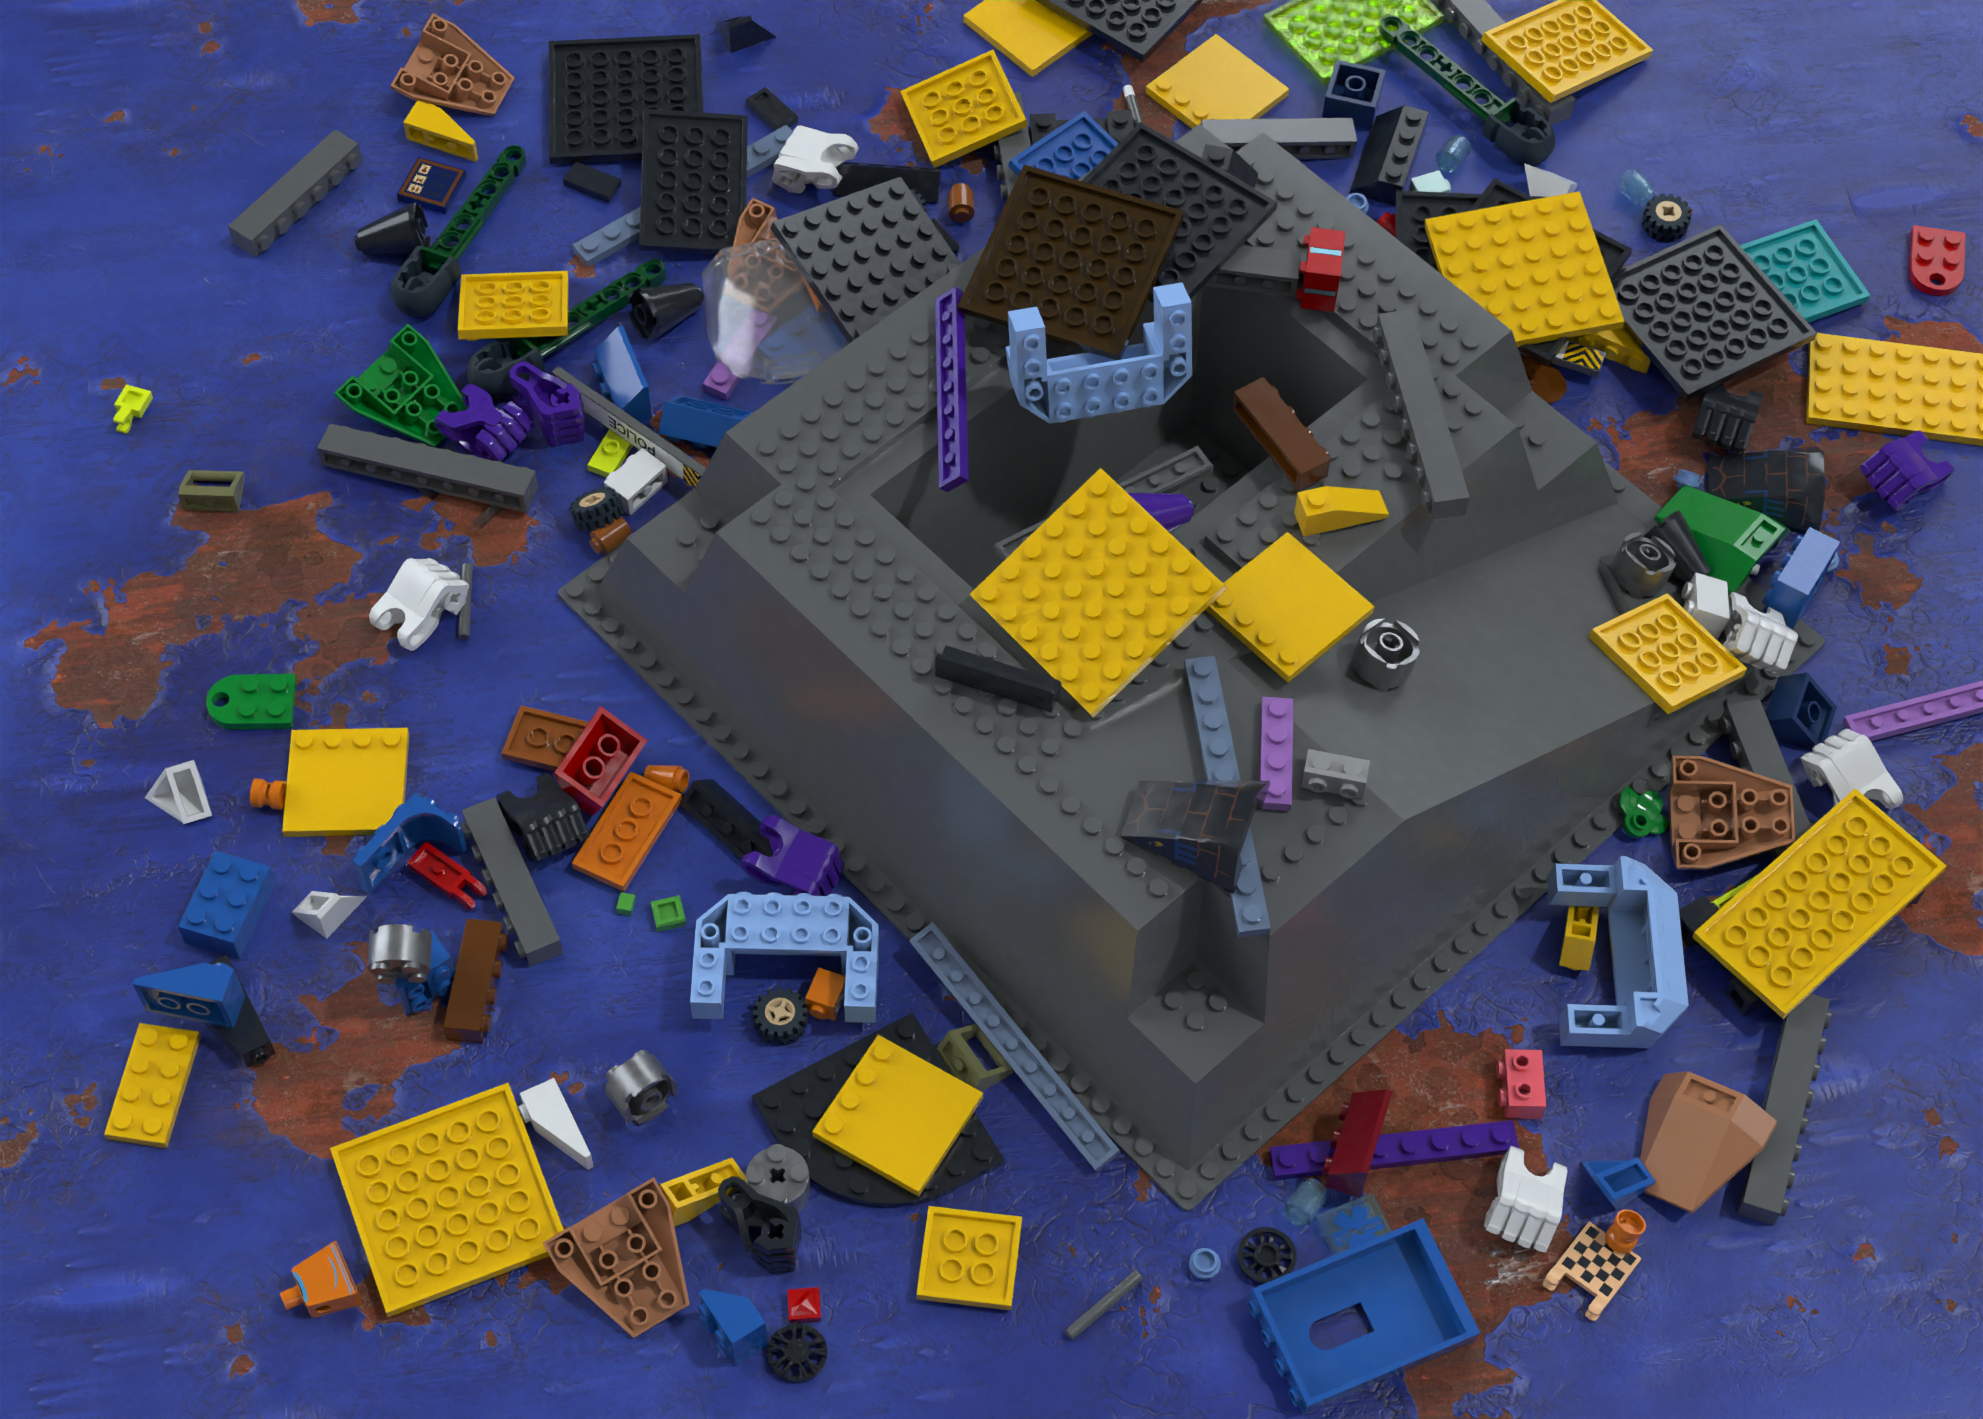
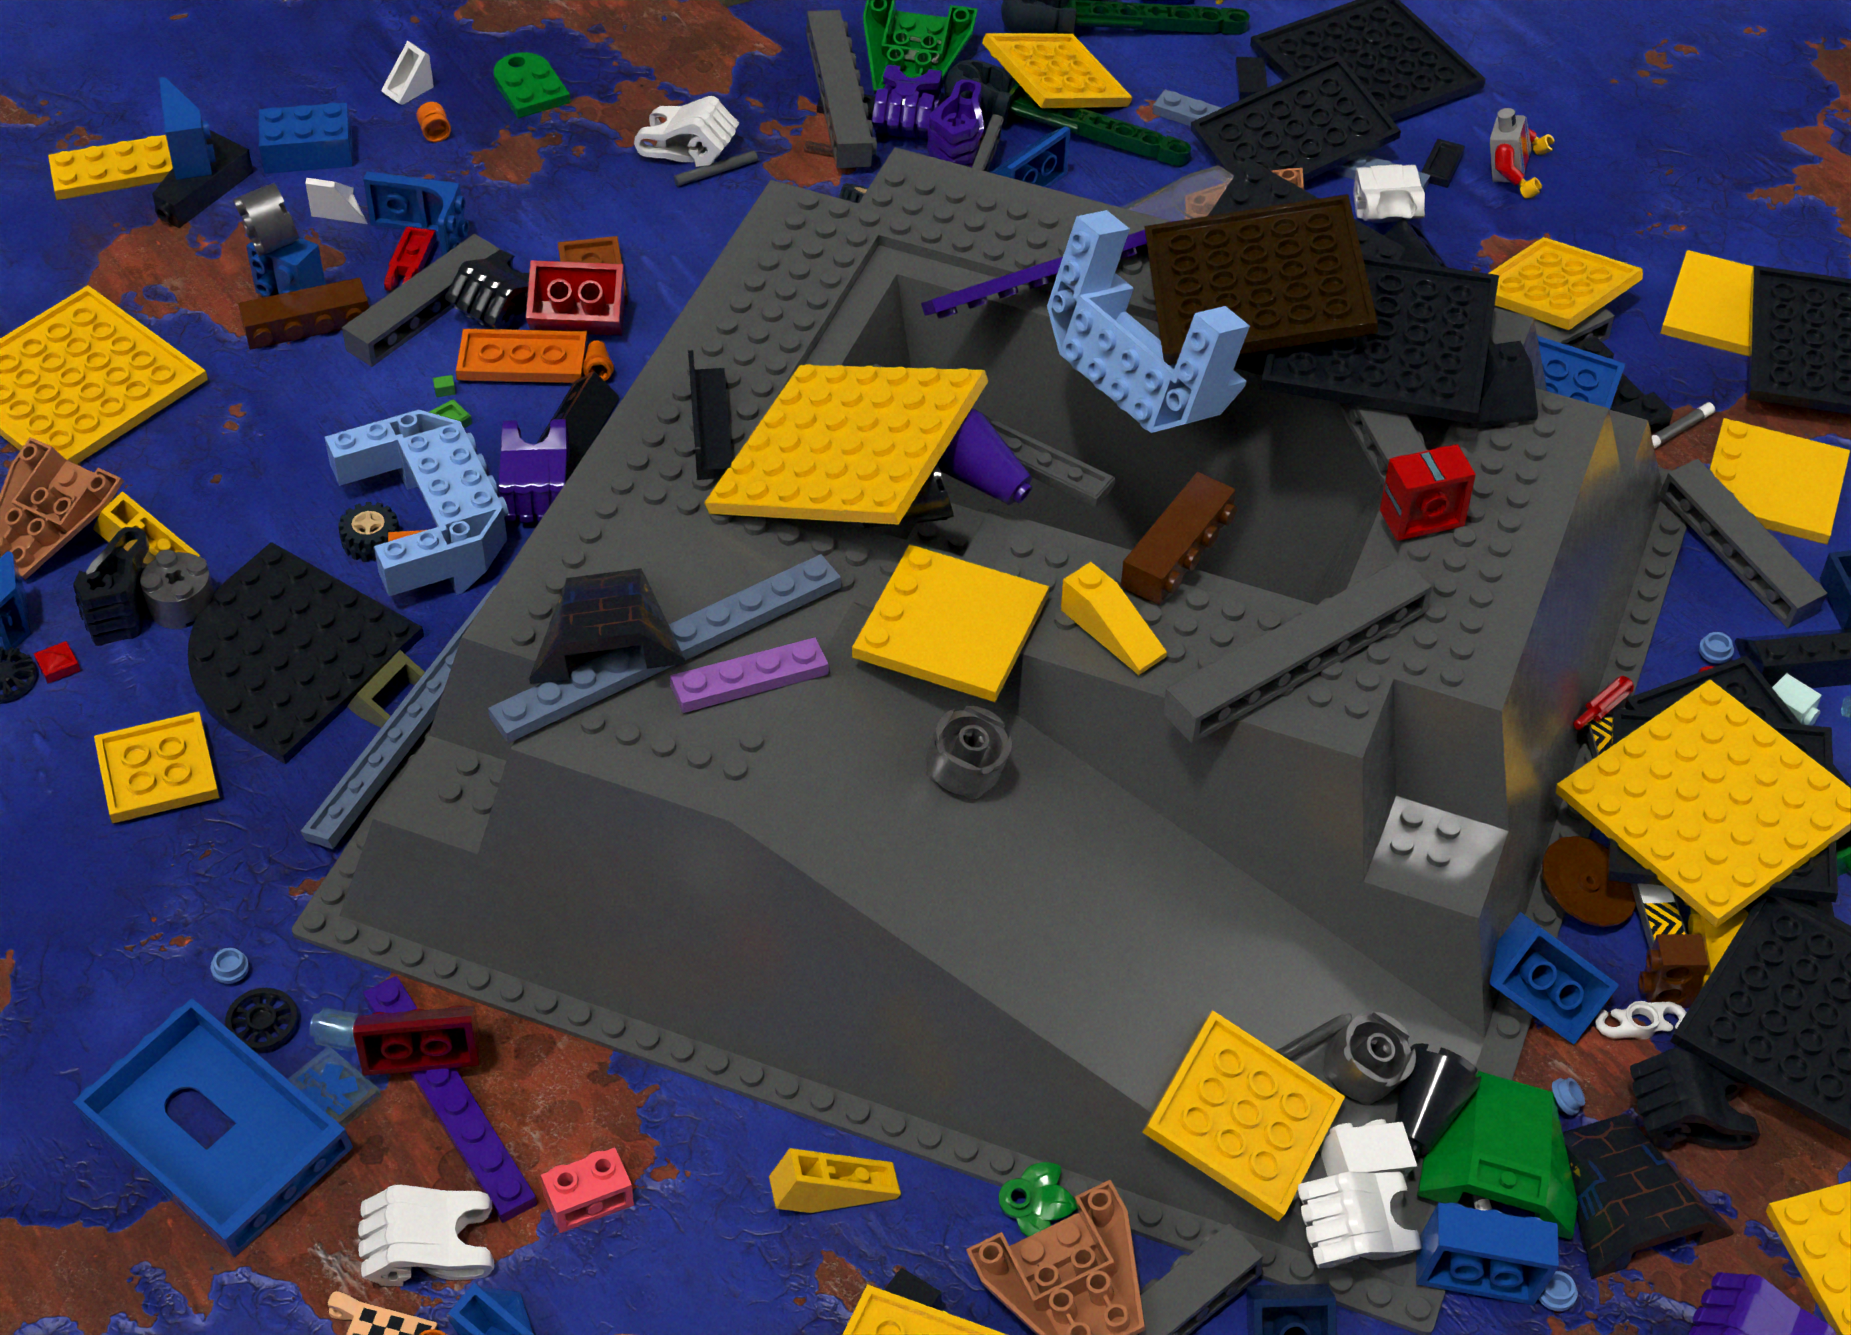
camera: 65 degrees right, 10 degrees down
yellow plate [282,728,410,837] -> none
white slope [518,1078,594,1170] -> none
flat silver brick [605,1050,678,1124] -> none
black cone [627,283,704,341] -> none
black slope [716,15,776,53] -> none
yellow plate [812,1035,983,1196] -> none
dark grey bar [1065,1270,1143,1340] -> none
light grey bracket [1301,749,1370,799] -> none
light blue wedge [1547,856,1689,1048] -> none
none -> blue slope [1489,912,1619,1045]
none -> torso [1490,108,1555,198]
none -> white piece [1595,1001,1687,1040]
none -> reddish brown brick [1638,934,1709,1008]

